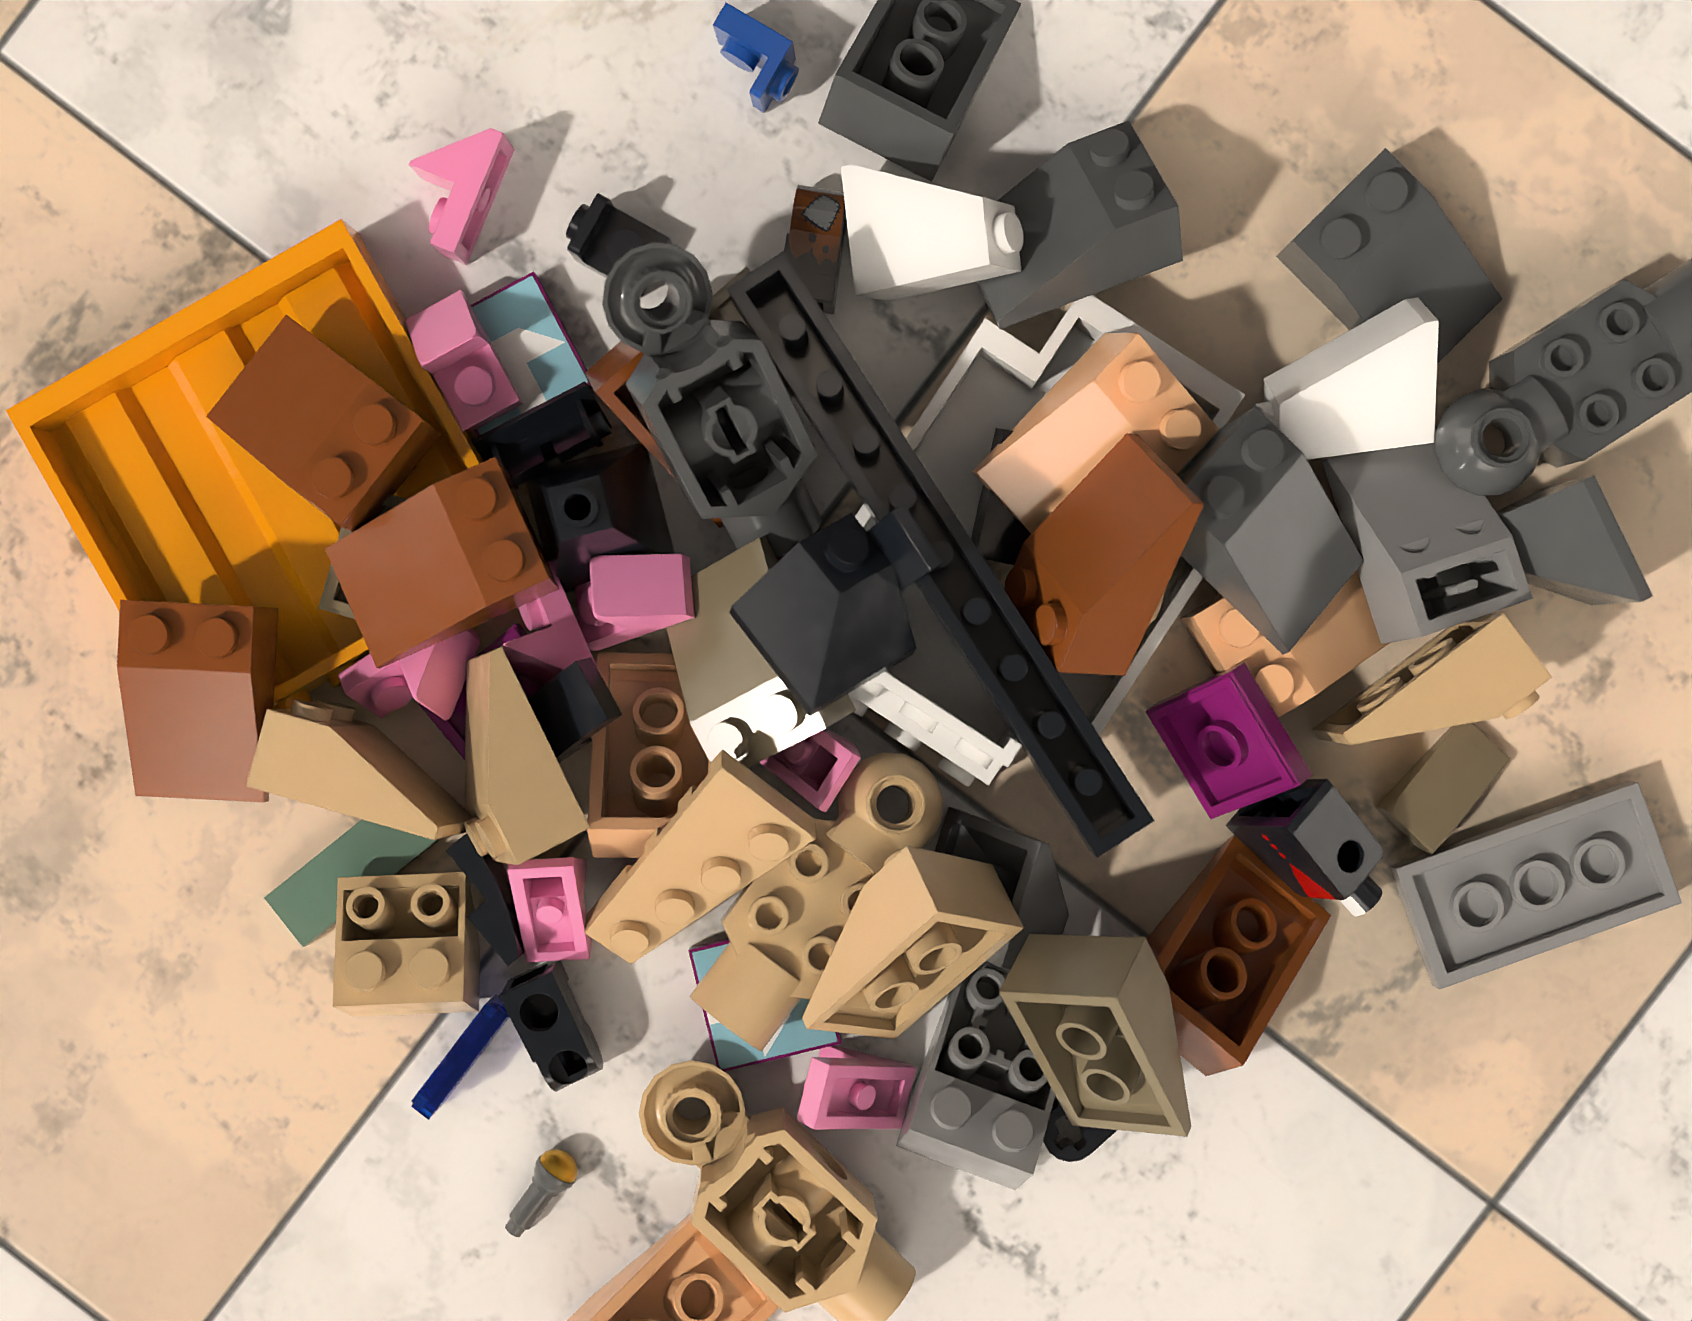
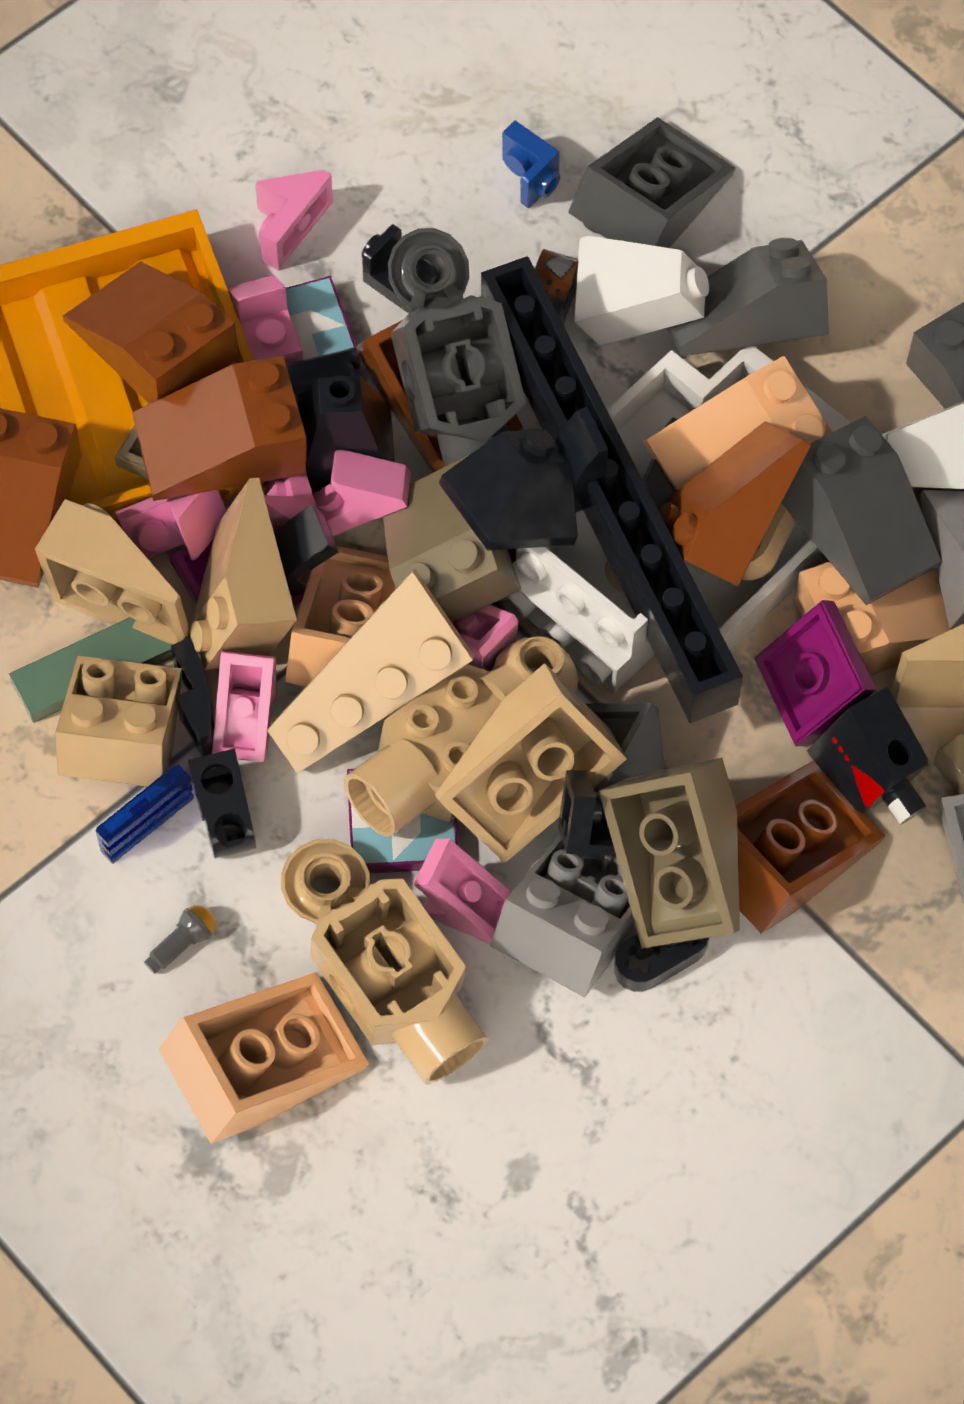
camera: 10 degrees right, 25 degrees down
none -> black bracket [558,770,616,859]

